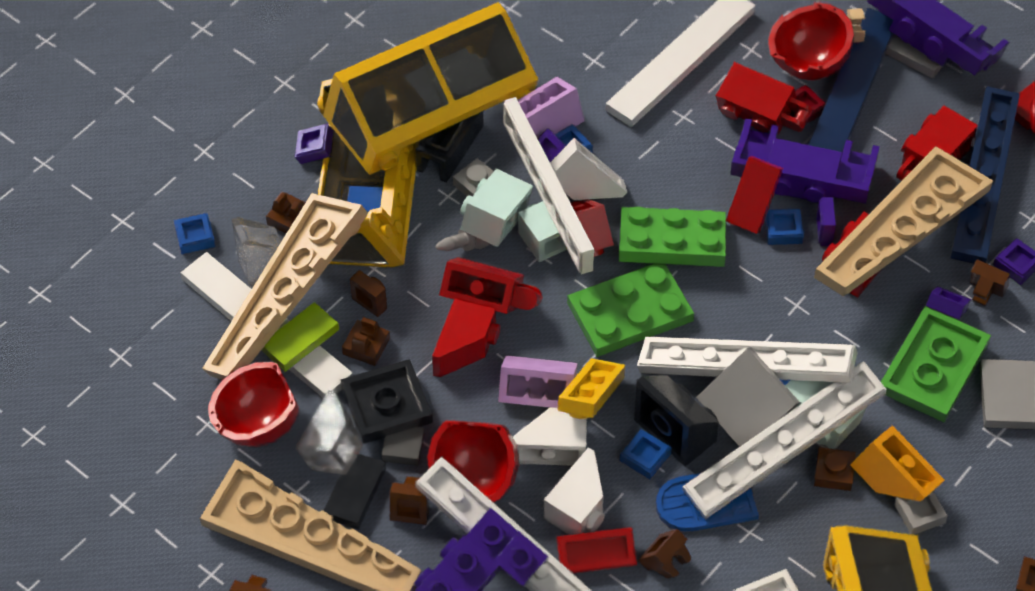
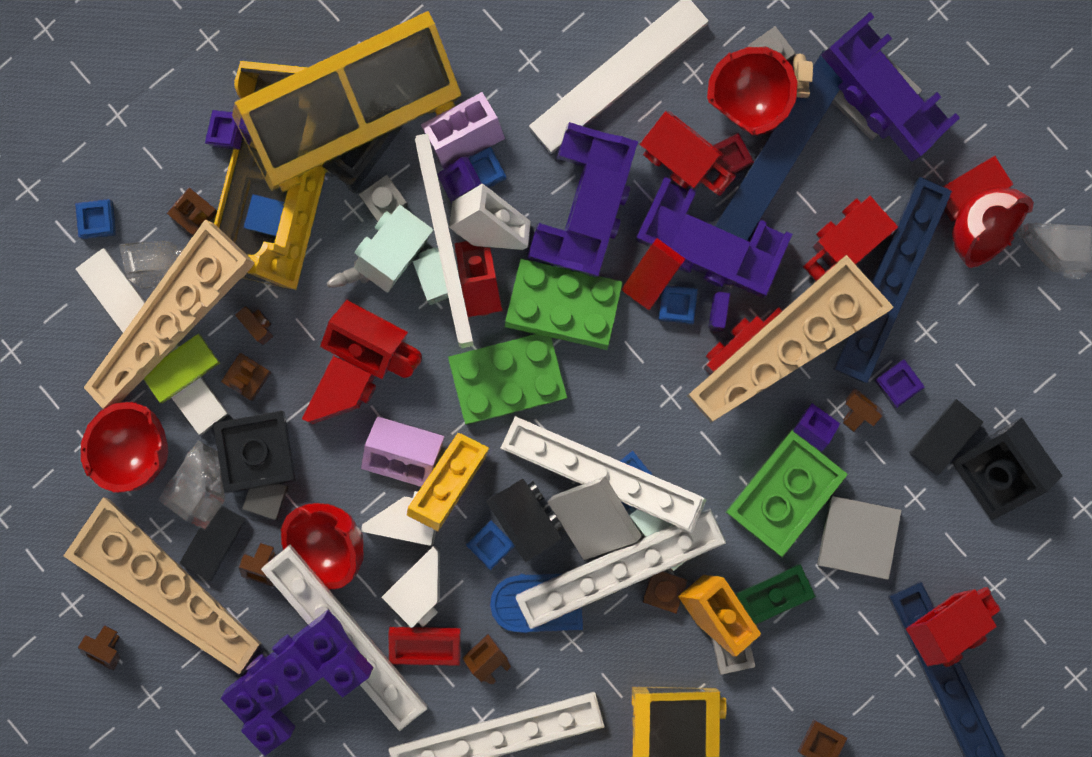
camera: 10 degrees right, 30 degrees up
none -> dark purple bracket [527,122,638,277]
none -> dark green plate [735,564,816,625]

